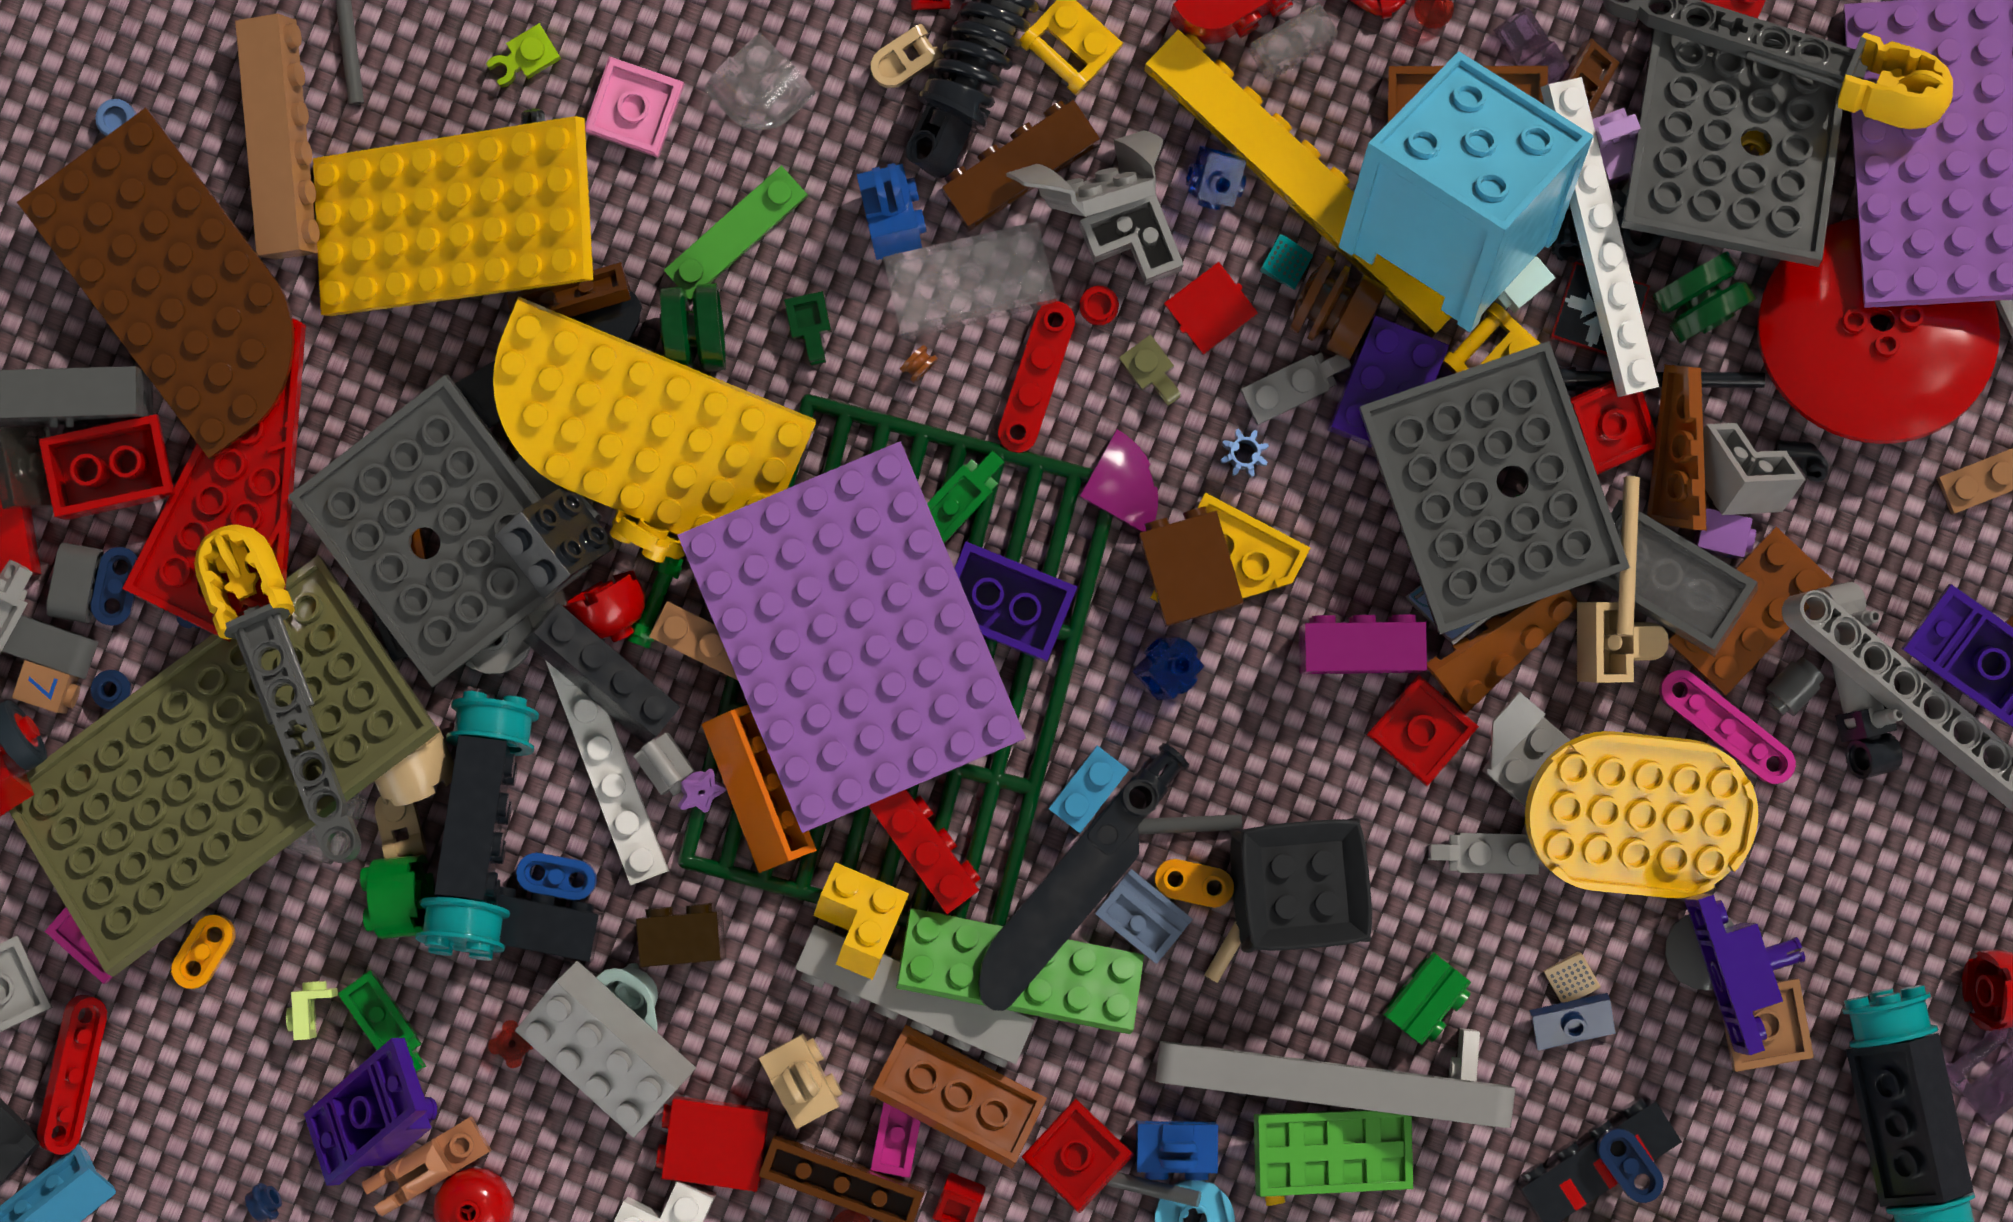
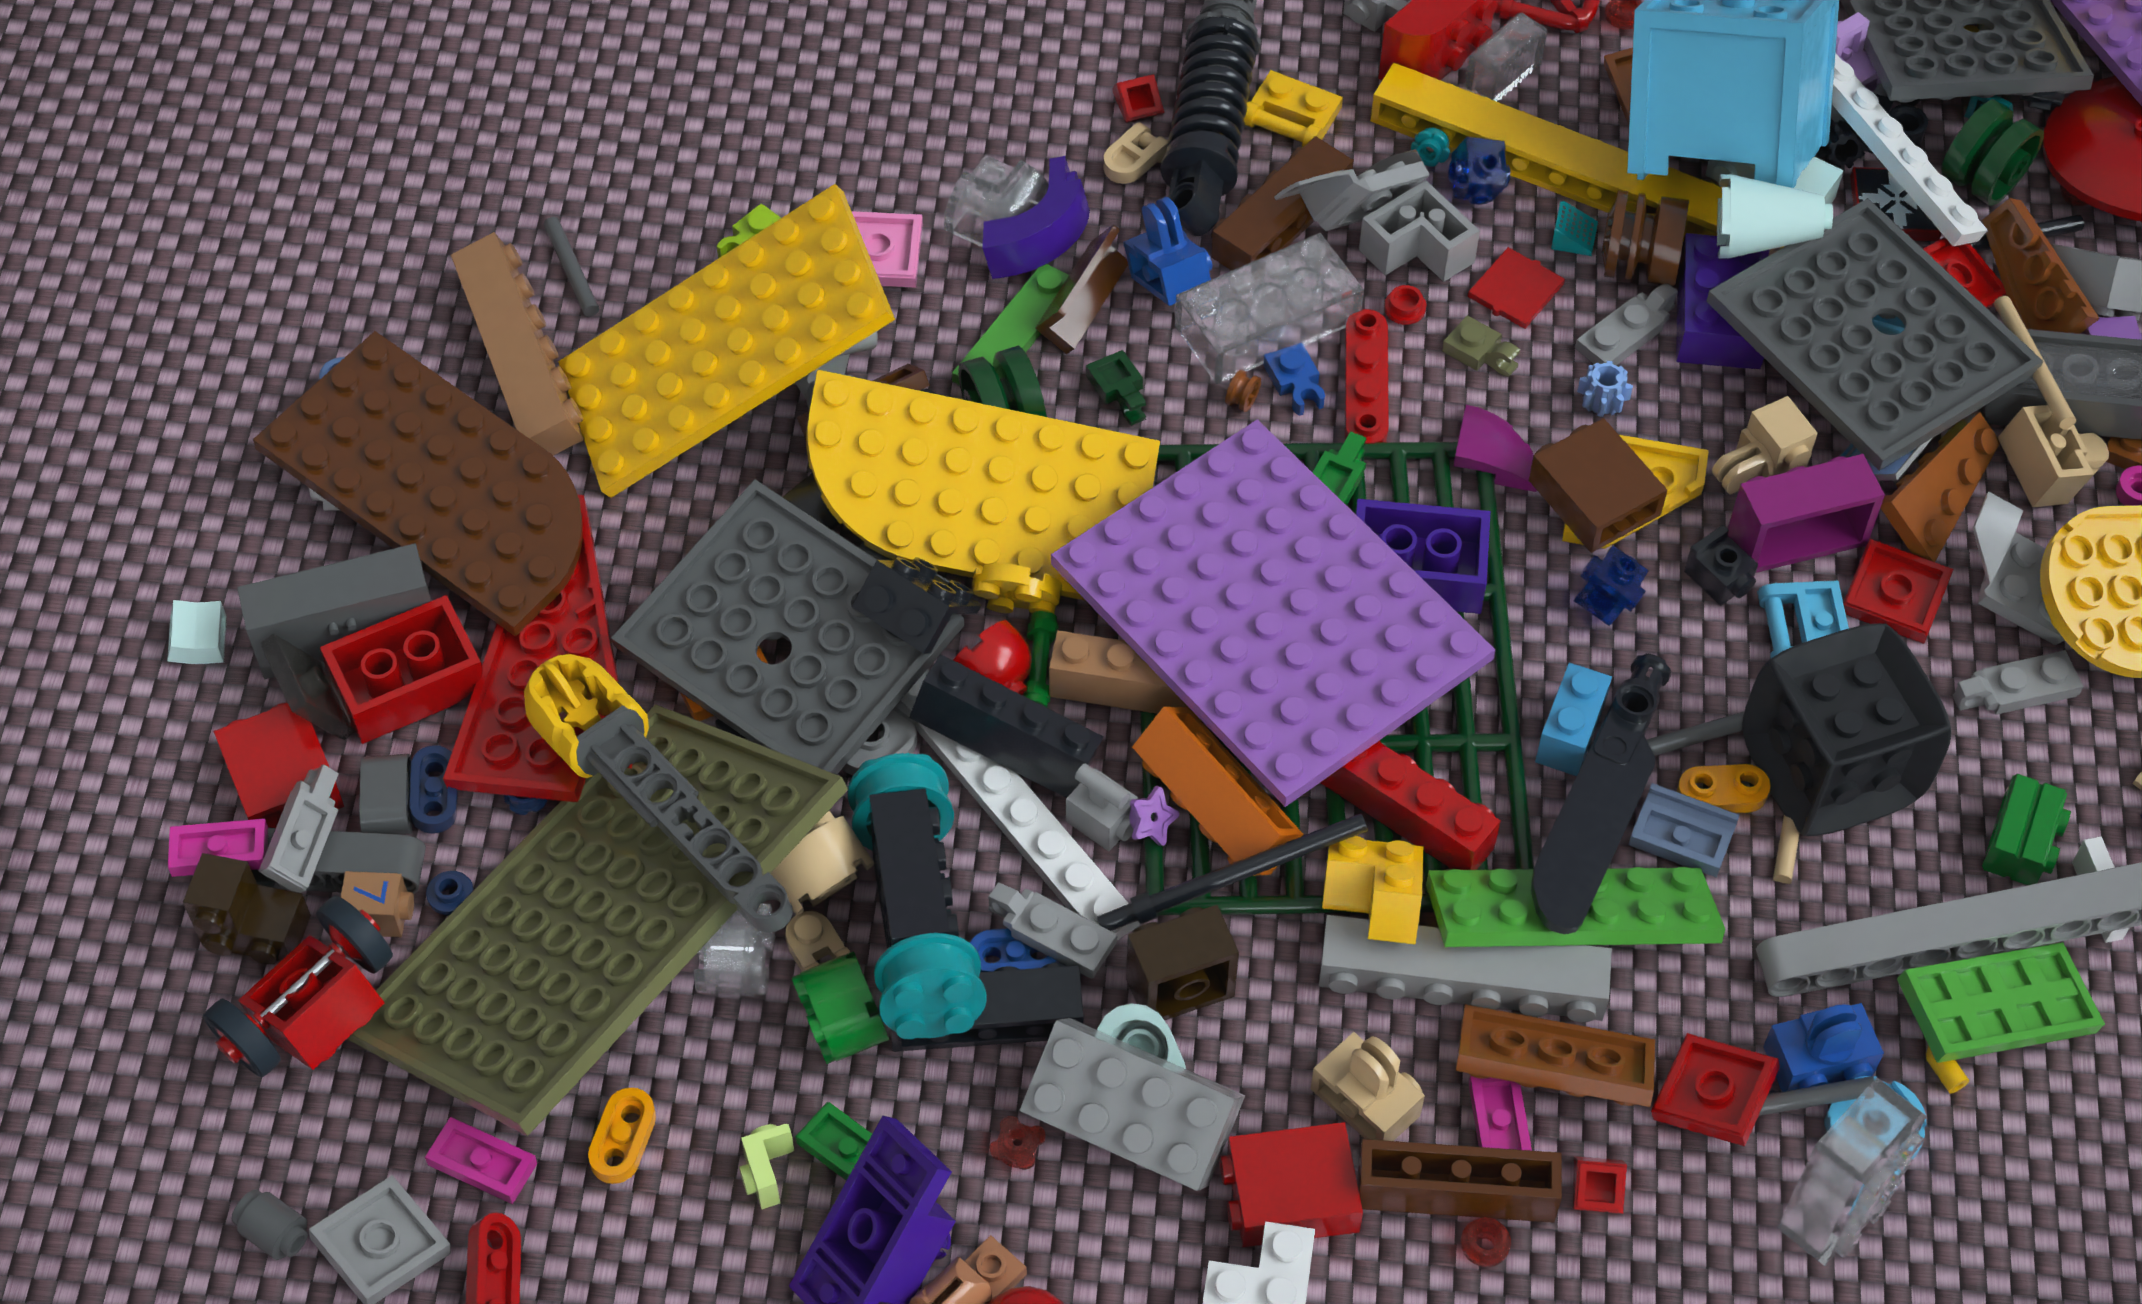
camera: 15 degrees left, 30 degrees down
none -> dark purple arch [982,156,1090,279]
none -> light grey hinge [988,882,1117,979]
none -> reddish brown panel [1035,224,1128,354]
none -> black bar [1097,813,1368,931]
none -> blue plate [1263,343,1325,416]
none -> teal plate [1411,128,1450,167]
none -> black brick [1684,525,1758,606]
none -> tan brick [1712,396,1818,494]
none -> light aqua cone [1717,174,1833,259]
none -> medium azure plate [1757,580,1849,659]

